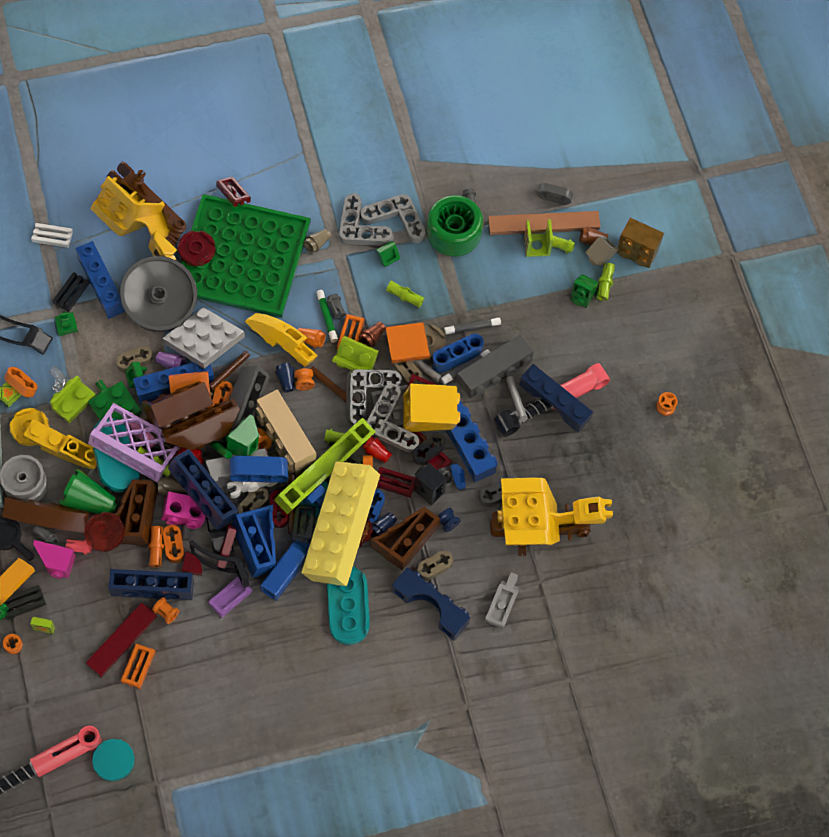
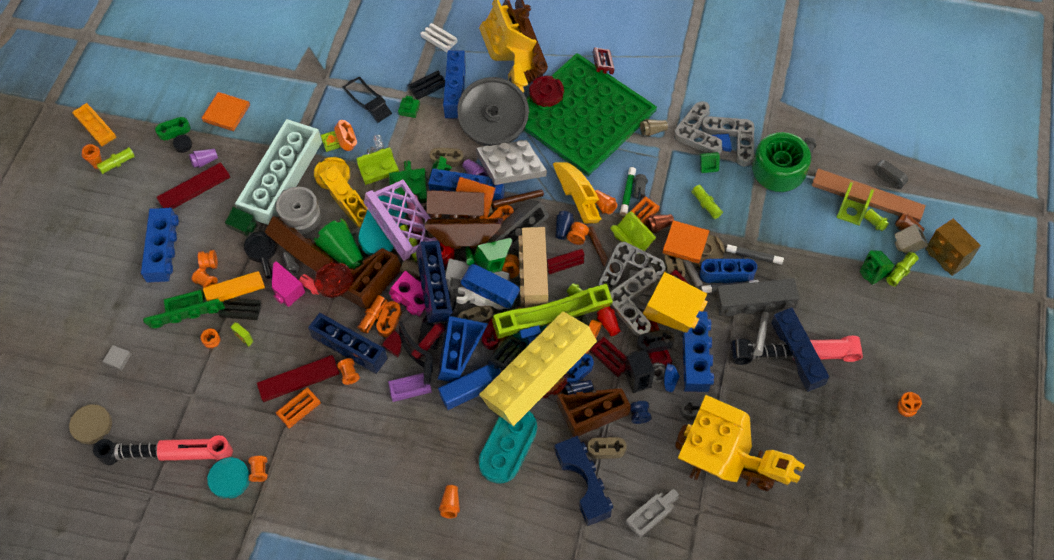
camera: 35 degrees right, 5 degrees down
none -> orange bush [248,456,267,482]
none -> orange cone [439,485,460,519]
none -> dark red tile [547,249,585,275]
none -> blue tile [712,134,732,152]

